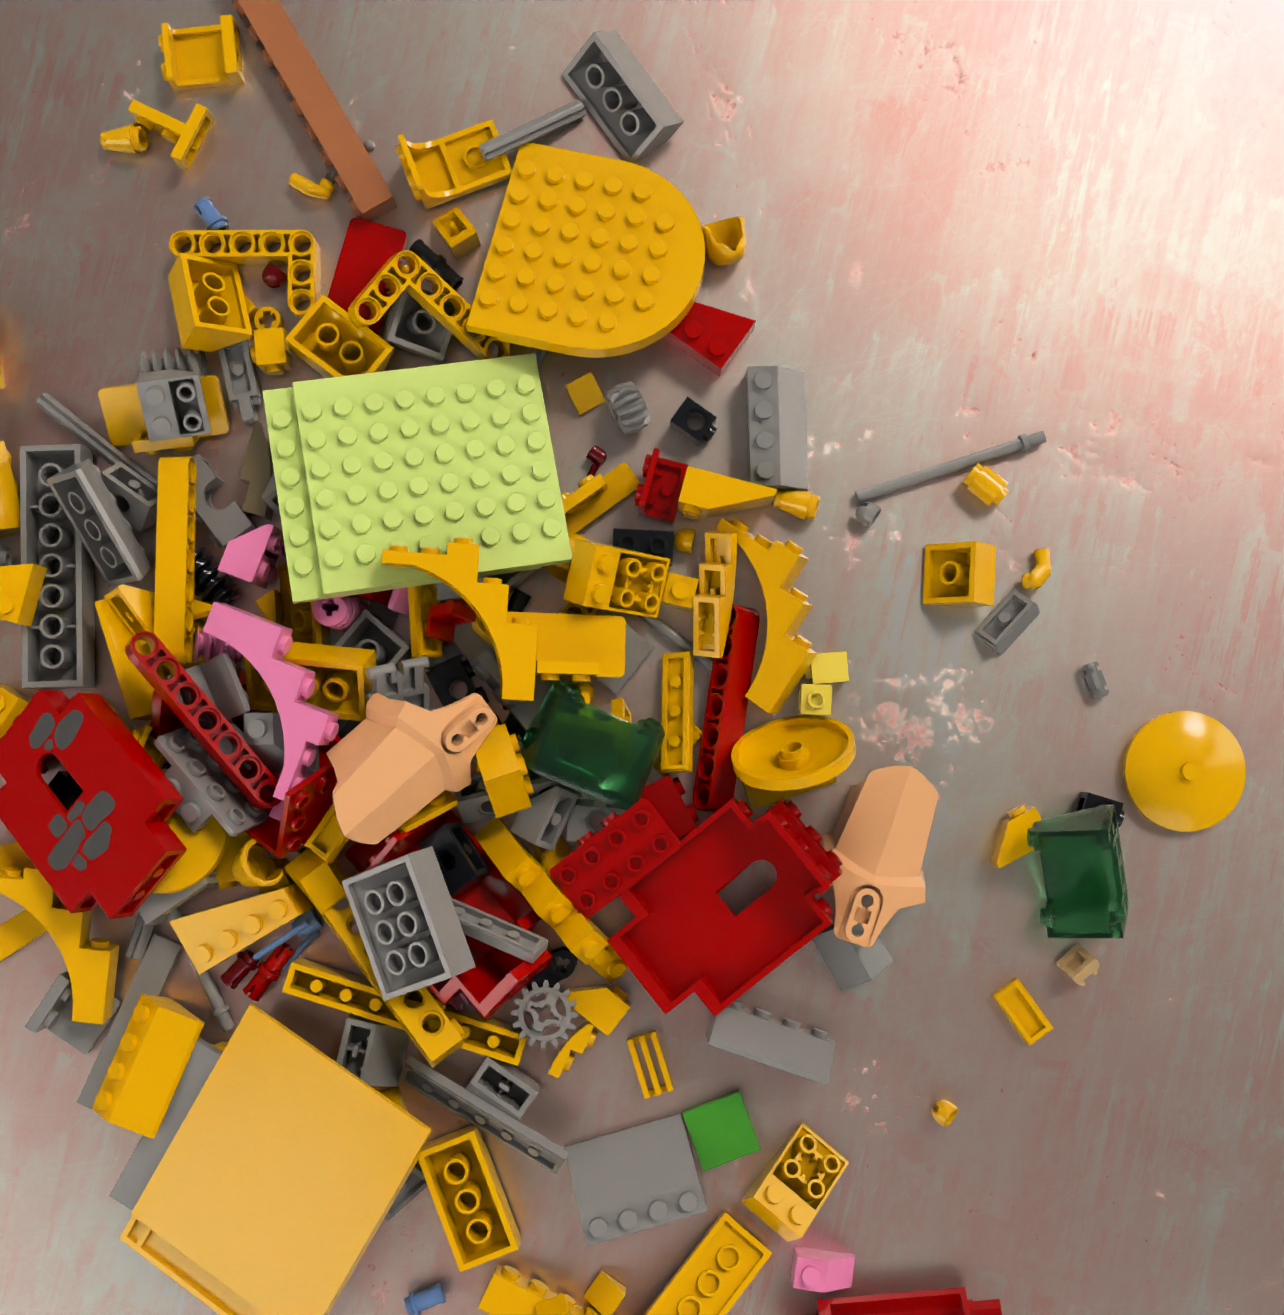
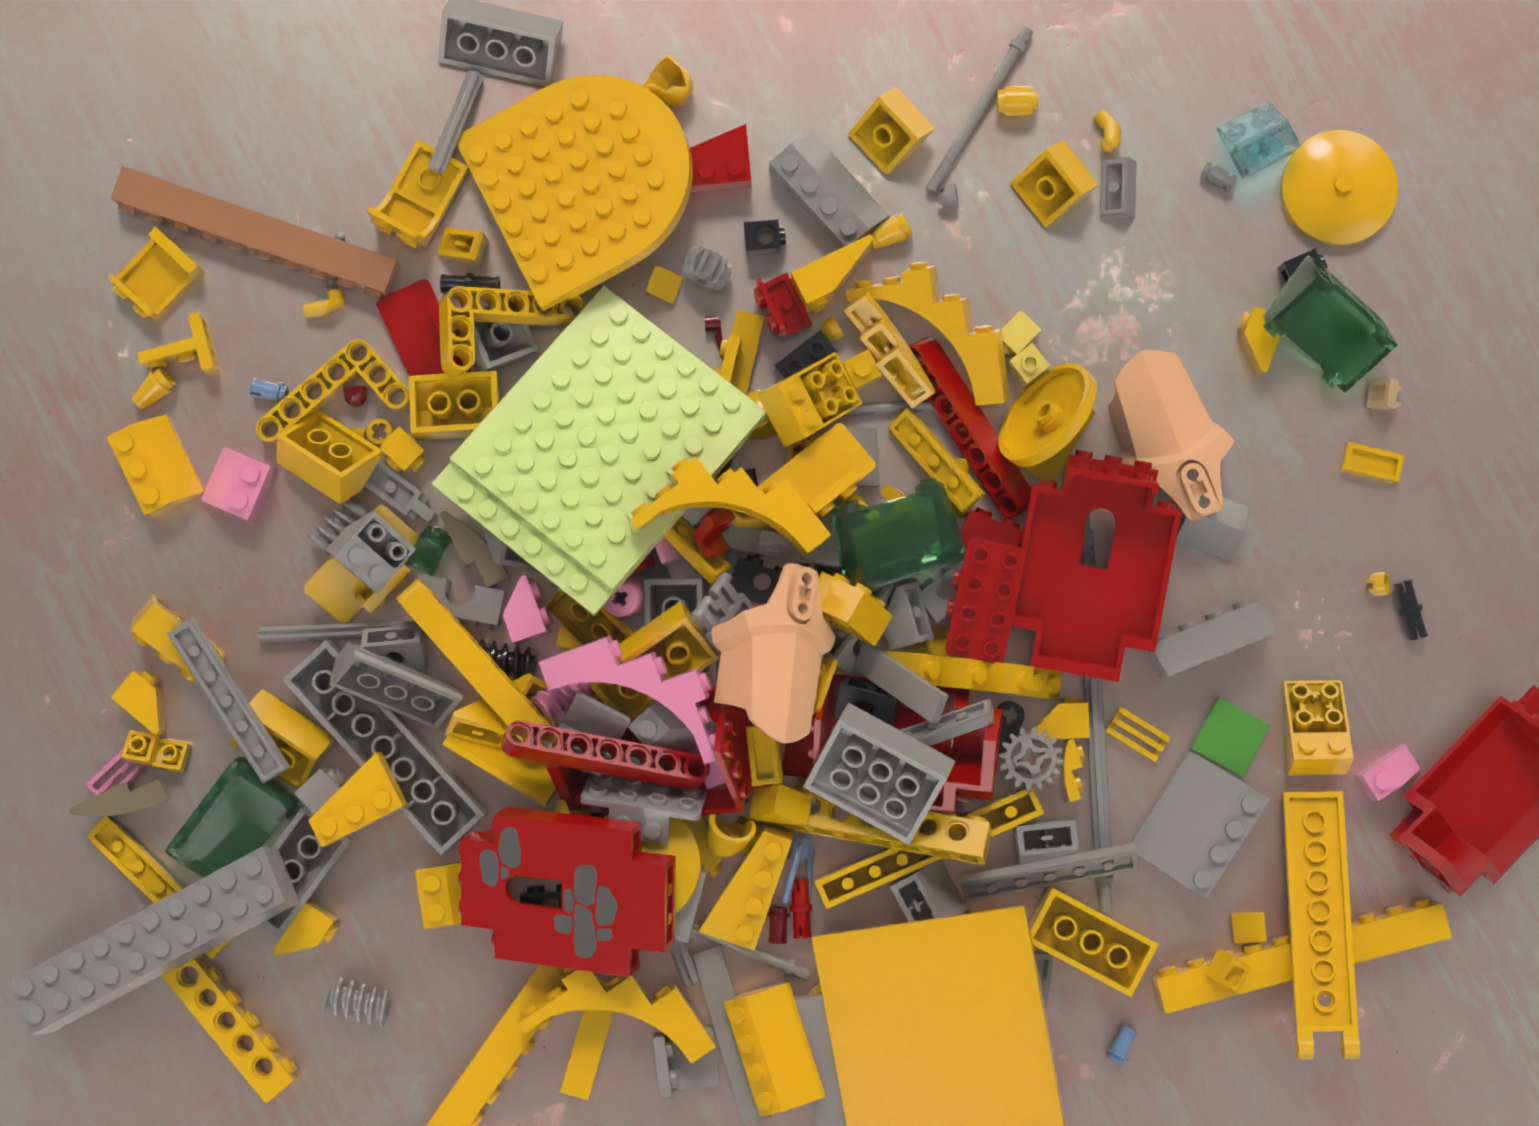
camera: 40 degrees left, 0 degrees up
none -> yellow slope [106,414,205,518]
none -> bright pink slope [201,447,278,523]
none -> clear green bracket [407,526,452,576]
none -> yellow slope [848,87,935,176]
none -> light grey tile [853,642,949,723]
none -> light grey axle [1081,514,1114,913]
none -> clear light blue slope [1216,101,1301,179]
none -> black pin [1393,579,1428,641]

